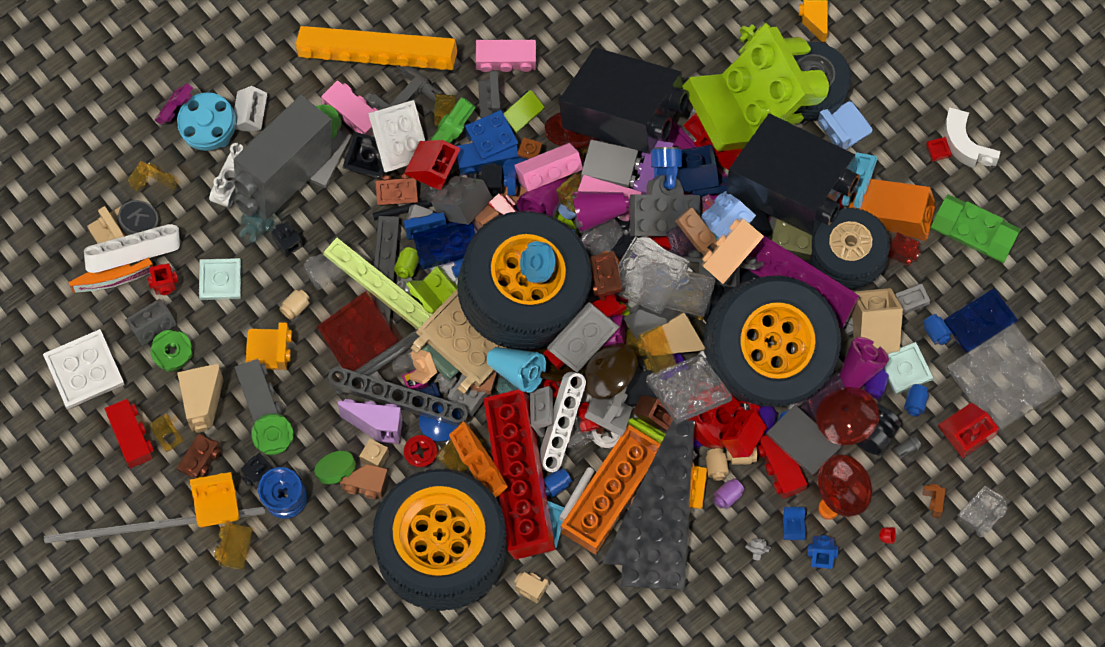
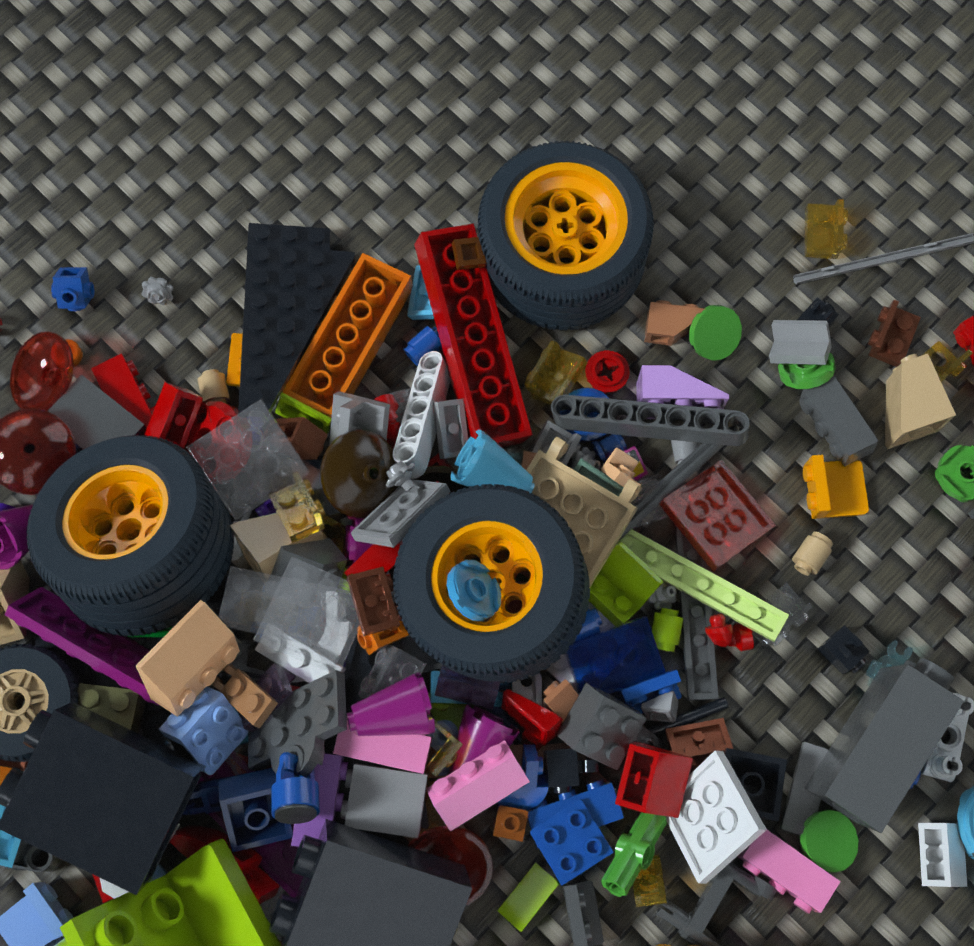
camera: 175 degrees right, 5 degrees up
light orange bracket [190,472,239,527] -> none
light aqua tile [199,258,241,300] -> none
blue wheel [258,467,308,519] -> none
tan brick [360,439,389,468] -> none
orange slope [449,421,508,498] -> none
tan brick [514,572,548,604] -> none
white bar [559,467,595,522] -> none
medium lavender brick [713,478,744,509] -> none
blue bracket [783,507,805,540] -> none
none -> light grey plant [386,461,415,492]
none -> reddish brown plate [452,237,486,270]
none -> red arm [705,614,754,652]
none -> light grey panel [769,320,832,365]

